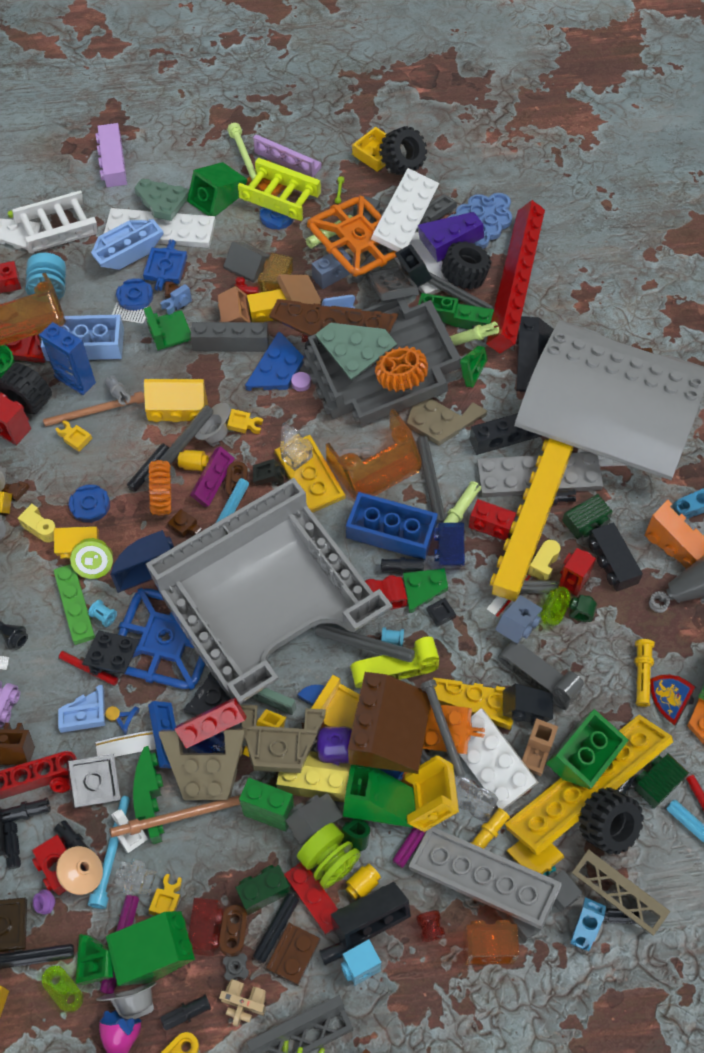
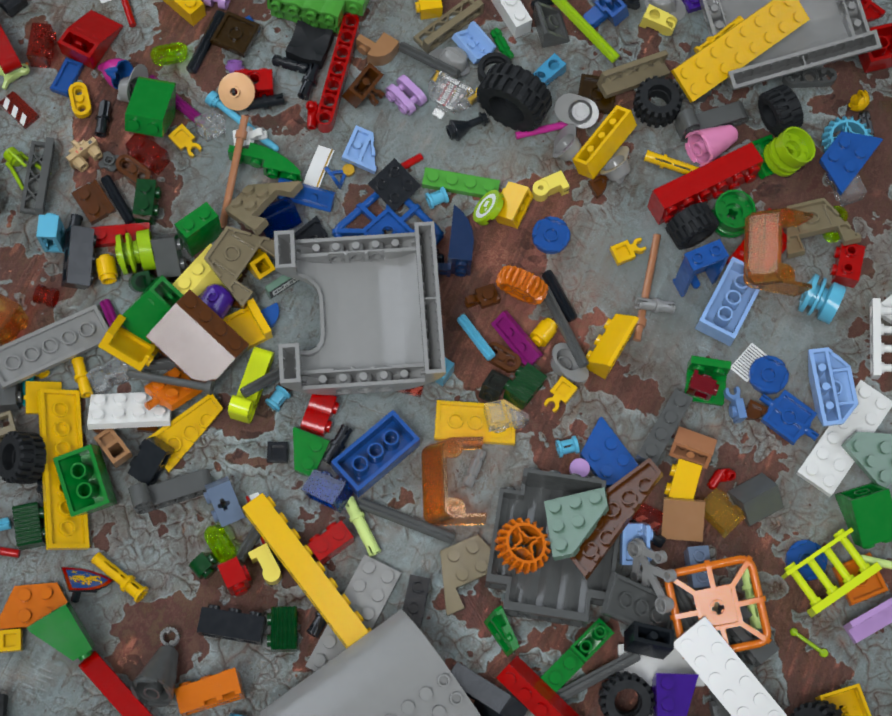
camera: 115 degrees right, 10 degrees up
hinge [66,754,121,809] -> none
green wing [76,934,114,985] -> none
plate [175,698,247,749] -> none
yellowish green pin [450,321,499,346] -> none
none -> dark green brick [503,362,548,410]
none -> medium azure bush [555,435,580,458]
none -> light grey plant [627,538,677,614]
none -> dark red brick [686,369,719,401]

